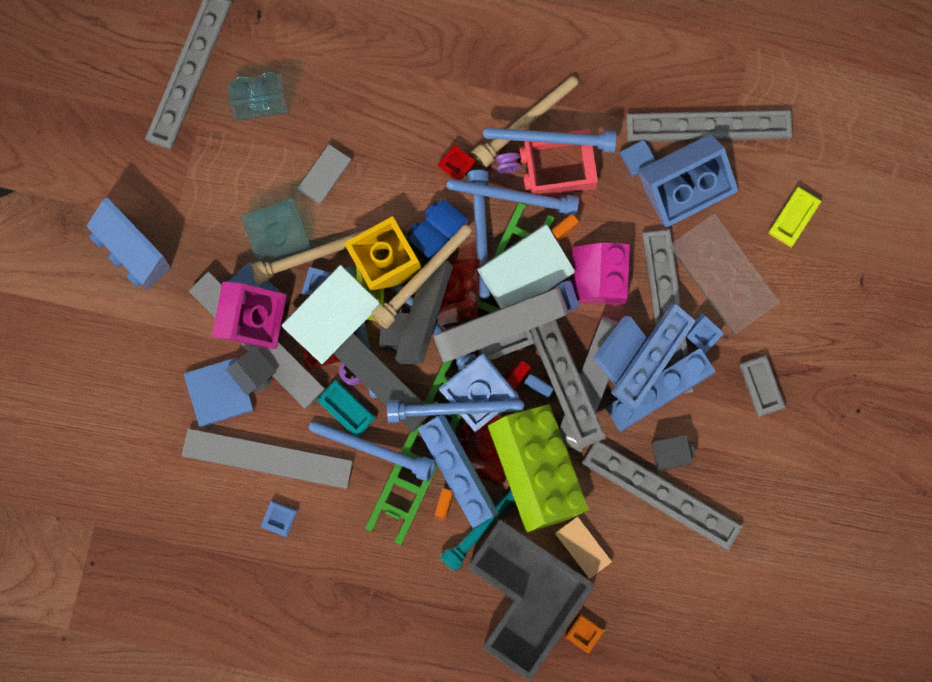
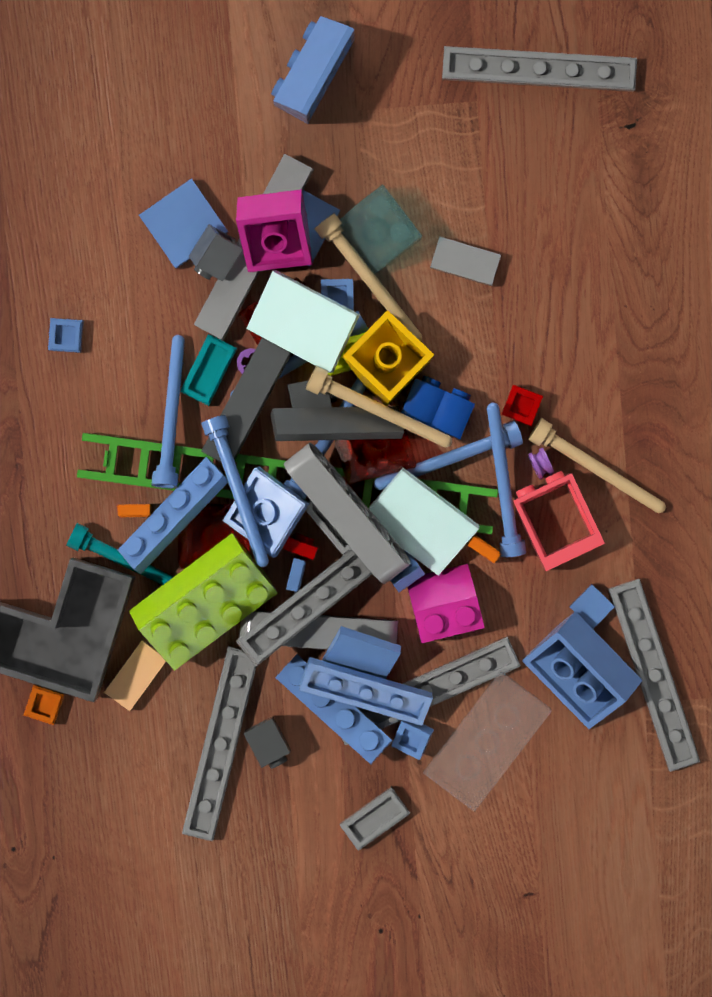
camera: 70 degrees right, 10 degrees up
light grey tile [182,429,353,490] -> none
clear light blue slope [227,72,289,121] -> none
medium blue piece [483,128,616,153] -> none
neon yellow tile [768,186,822,248] -> none

